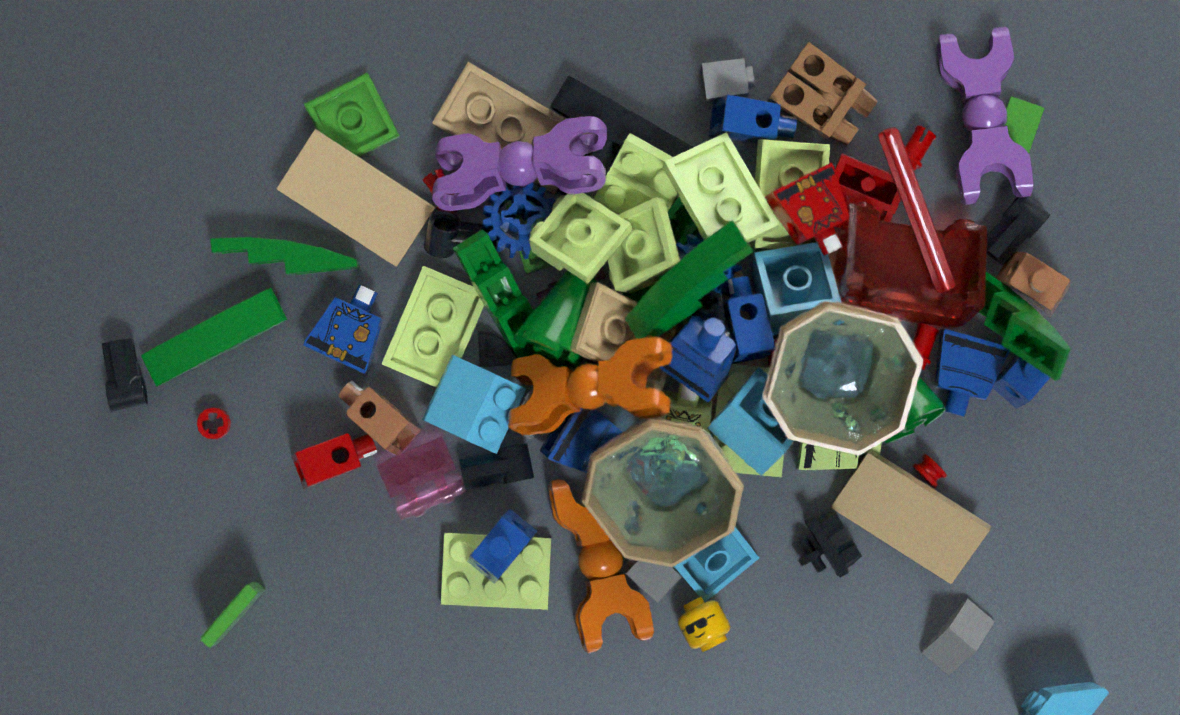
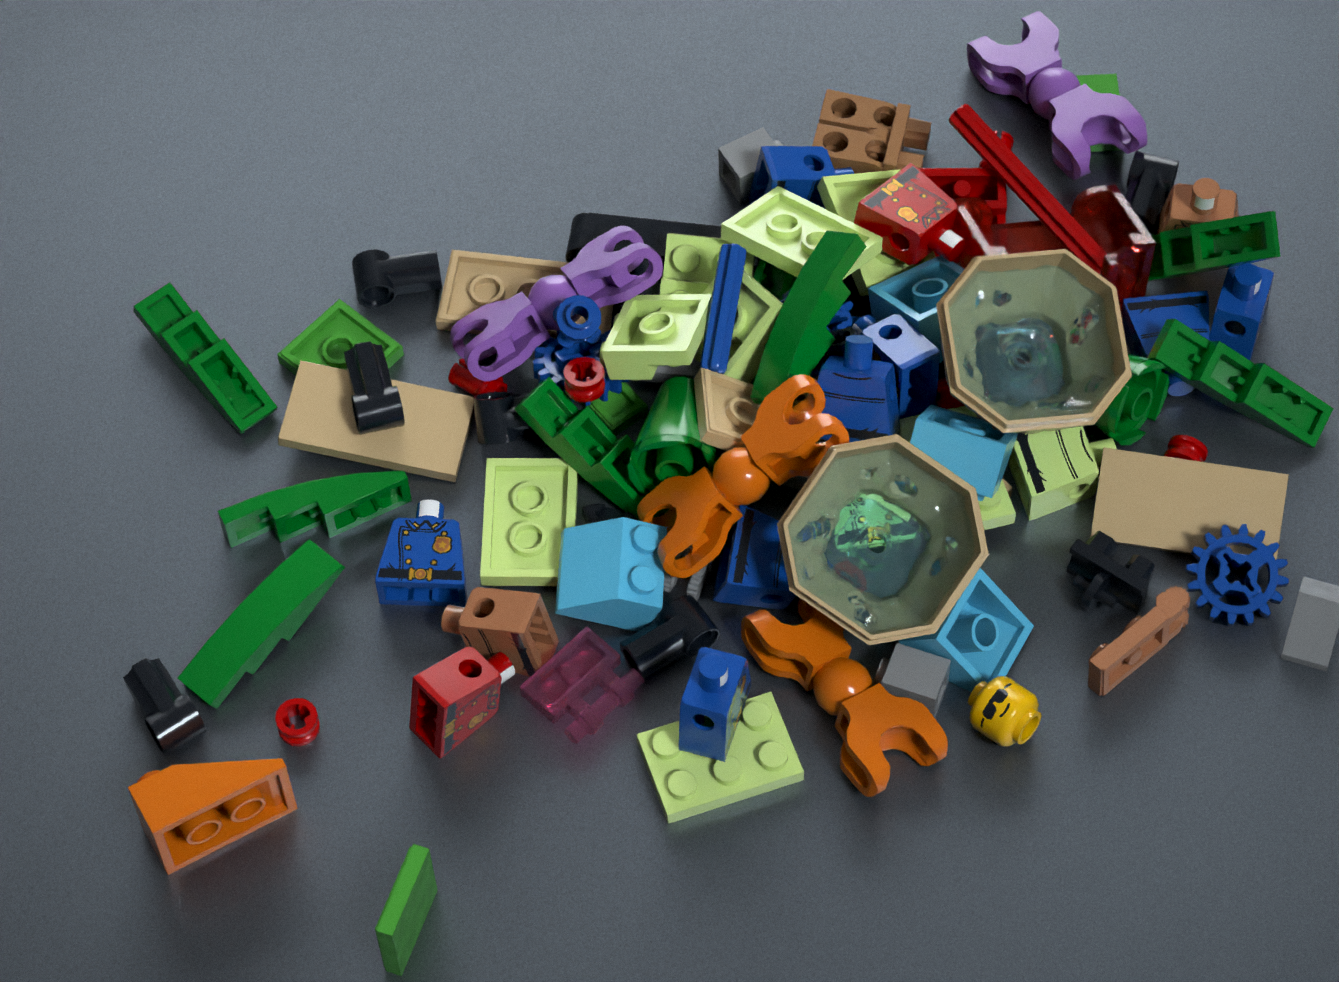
camera: 25 degrees left, 30 degrees down
none -> orange slope [128,758,298,875]
none -> green slope [133,282,278,434]
none -> black piece [344,341,405,435]
none -> black piece [352,249,442,308]
none -> blue brick [552,295,601,349]
none -> red bush [563,357,605,402]
none -> blue axle [700,243,747,374]
none -> nougat hinge [1088,586,1190,696]
none -> green slope [1147,319,1334,448]
none -> blue gear [1185,524,1289,627]

